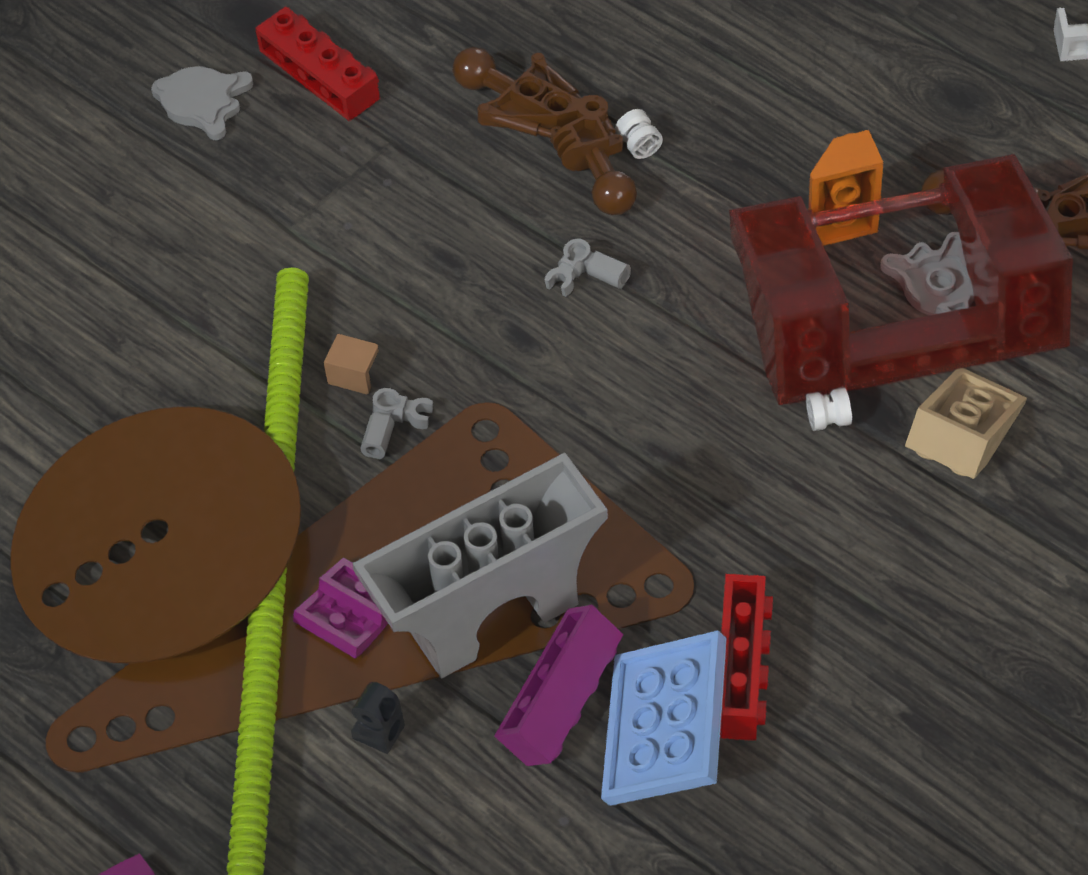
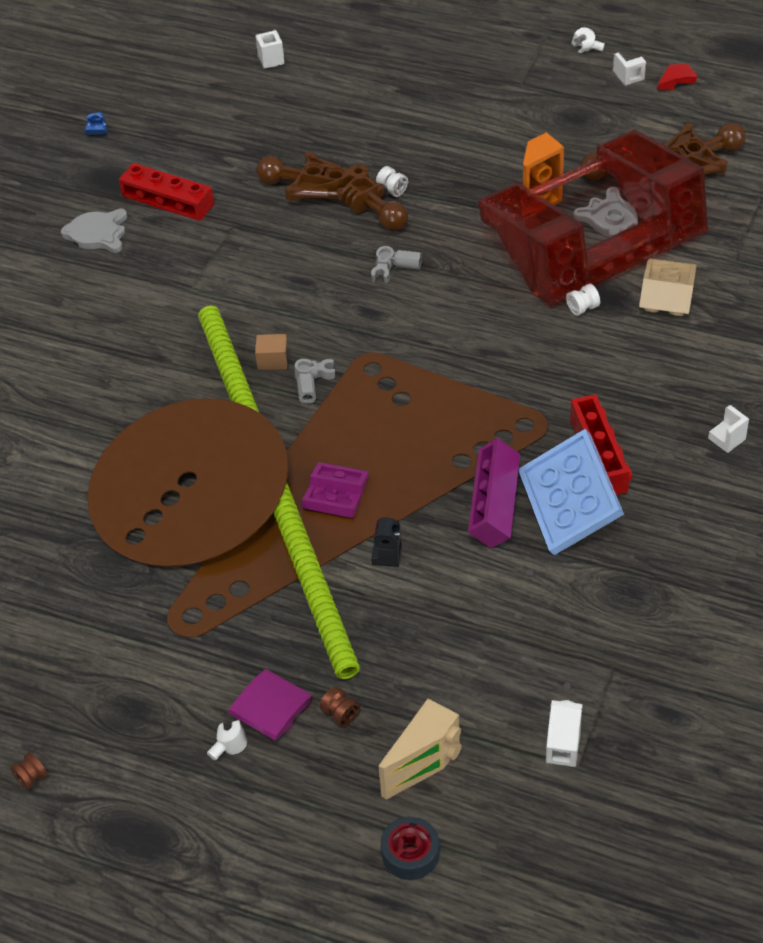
camera: 20 degrees left, 5 degrees down
light grey piece [352,453,608,679] -> none
none -> white panel [708,405,749,453]

